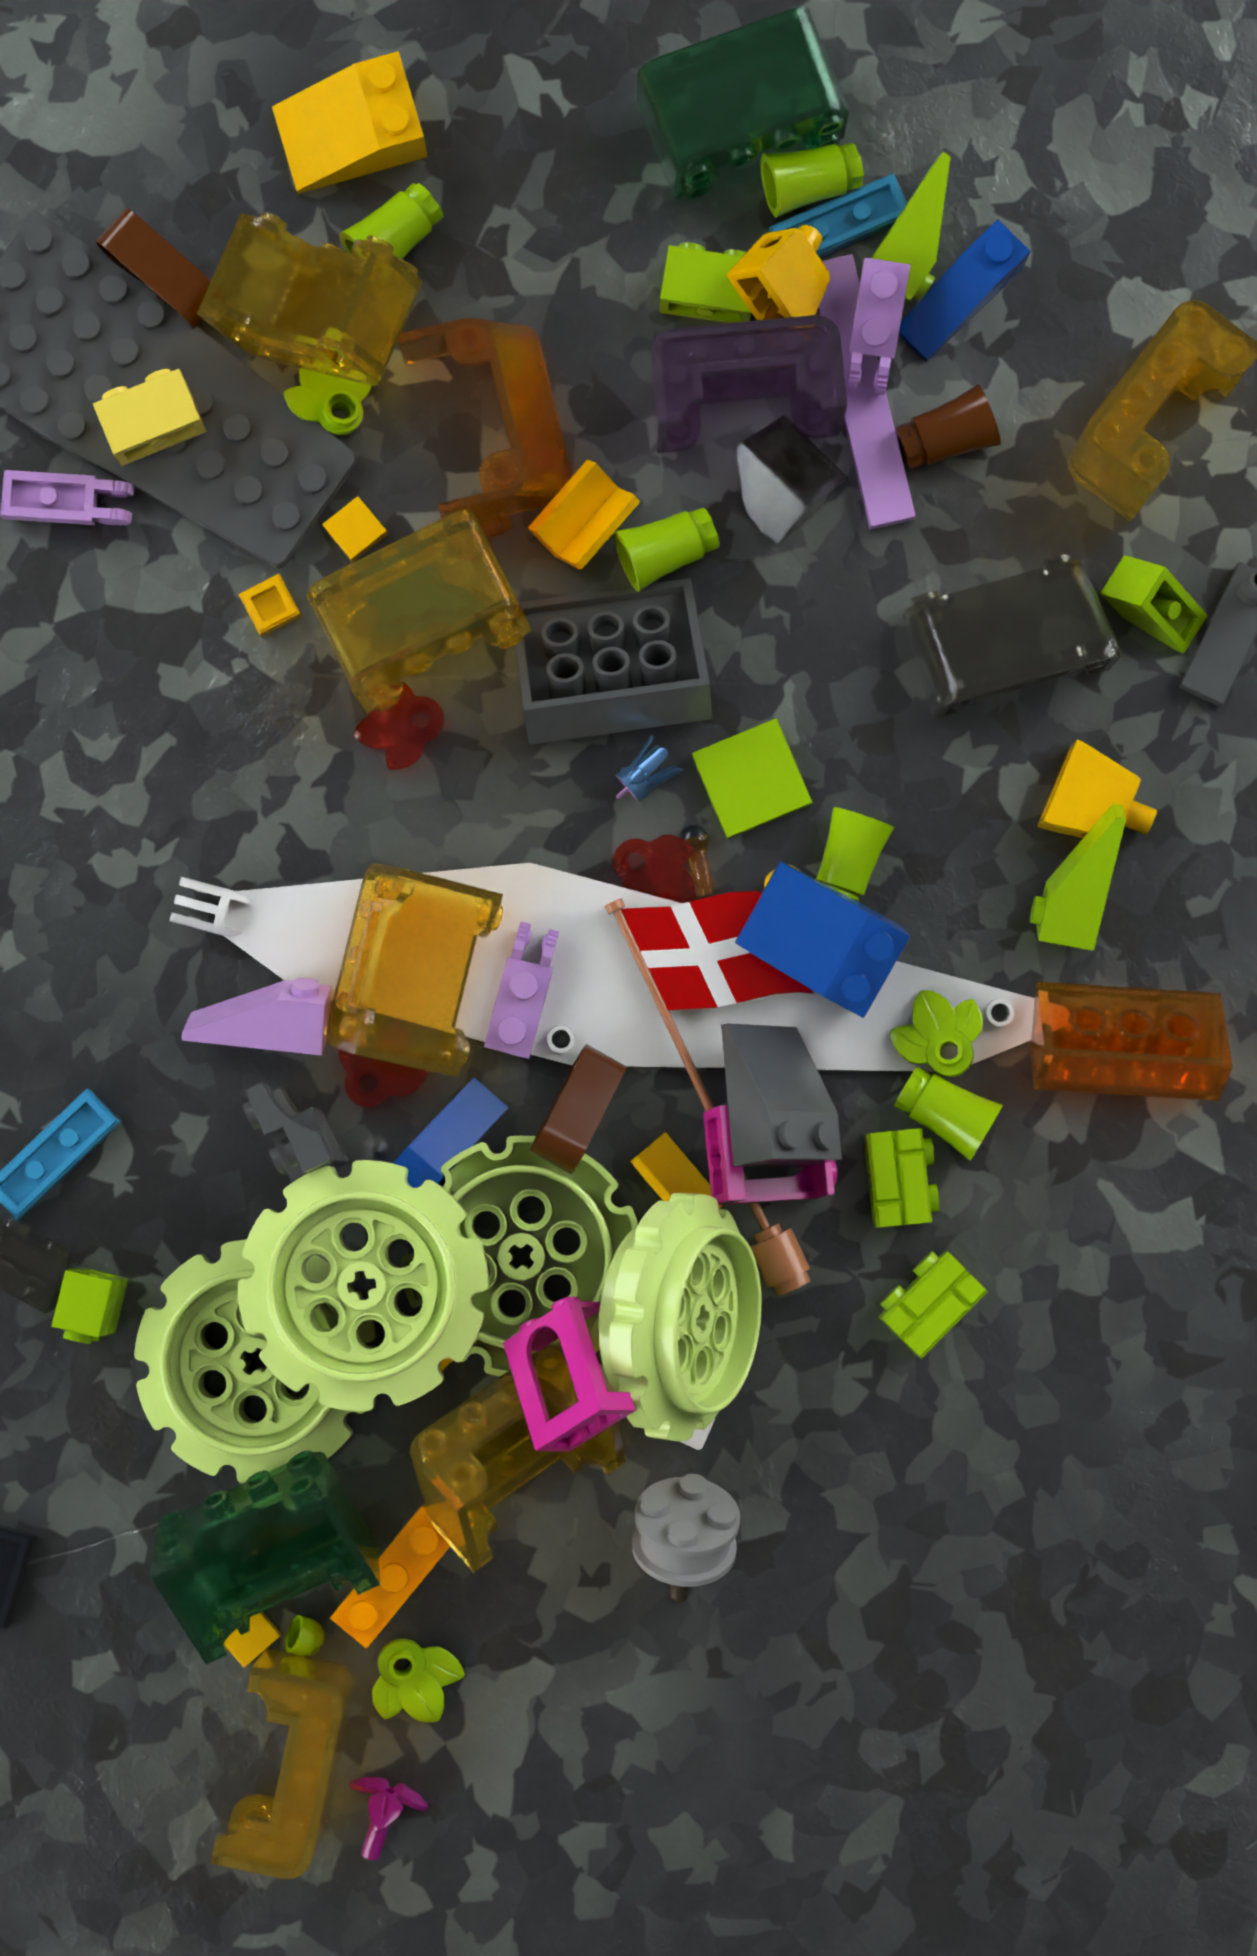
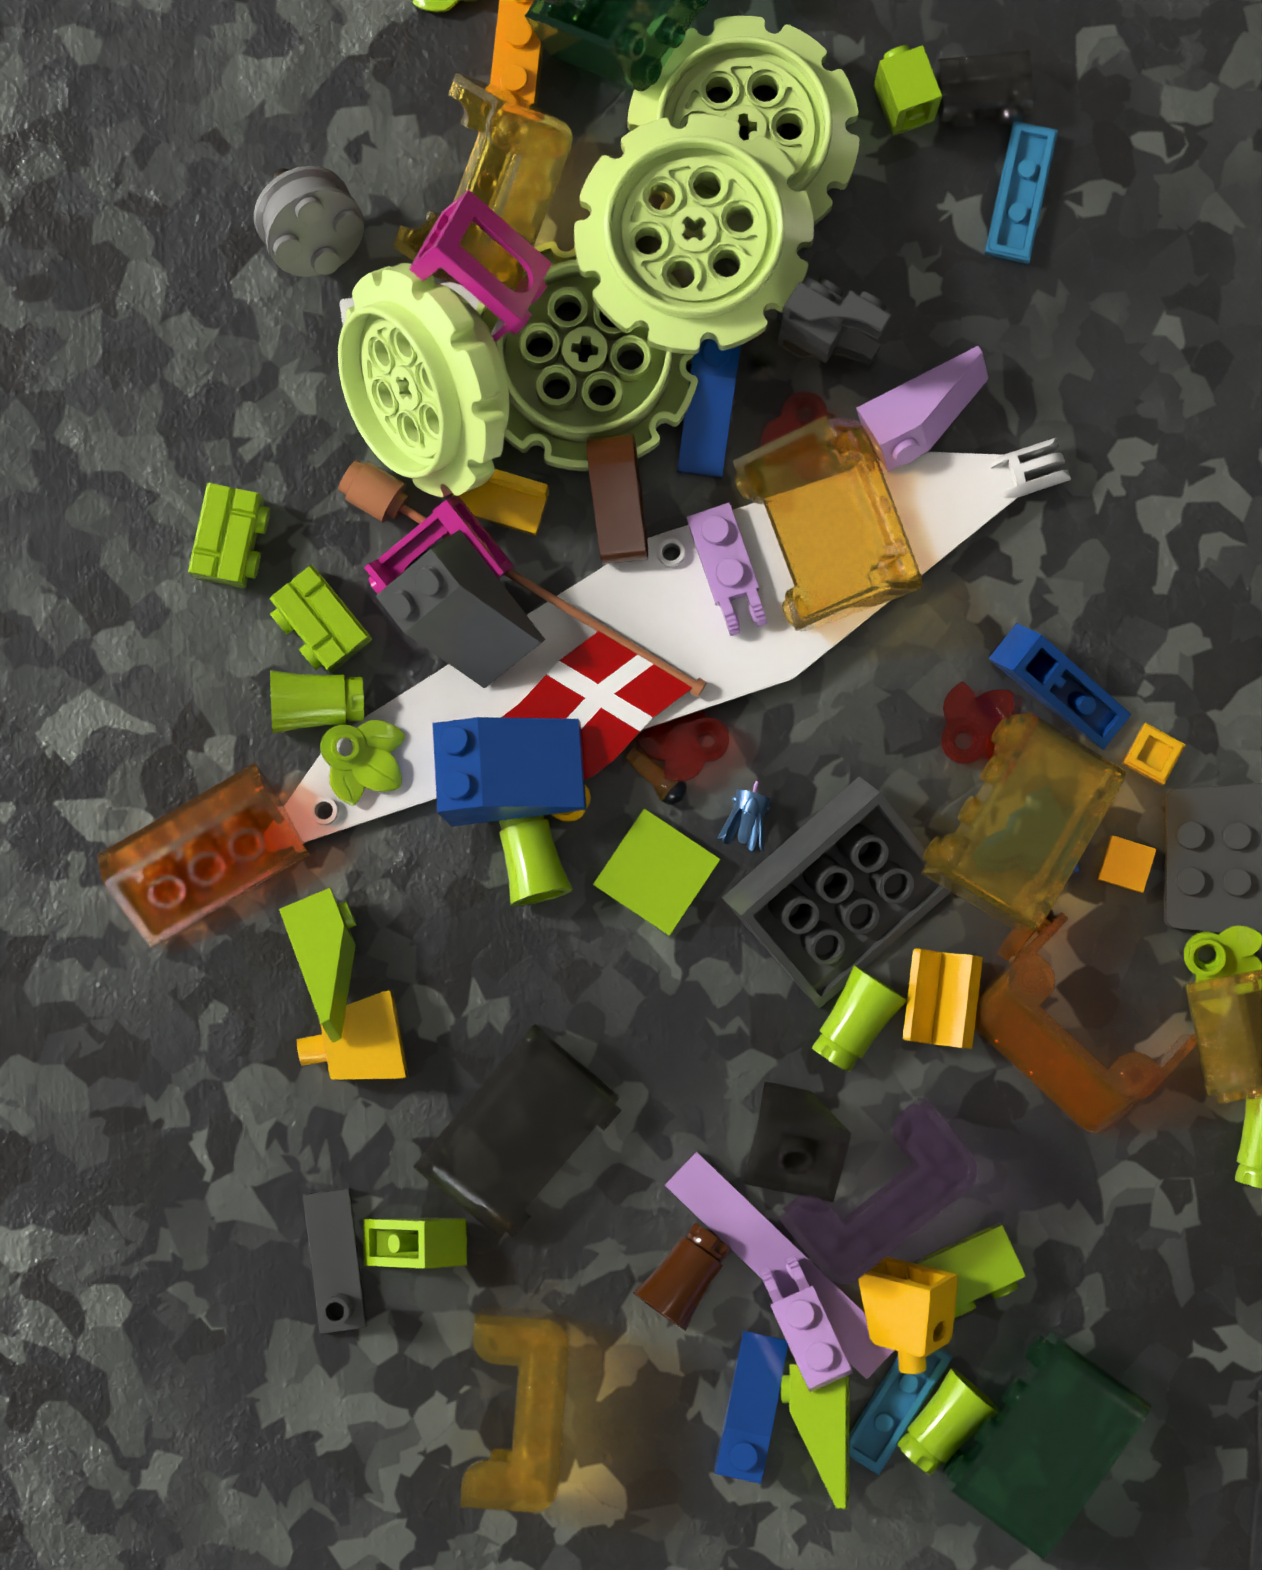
camera: 150 degrees right, 0 degrees up
none -> blue slope [989,623,1132,750]

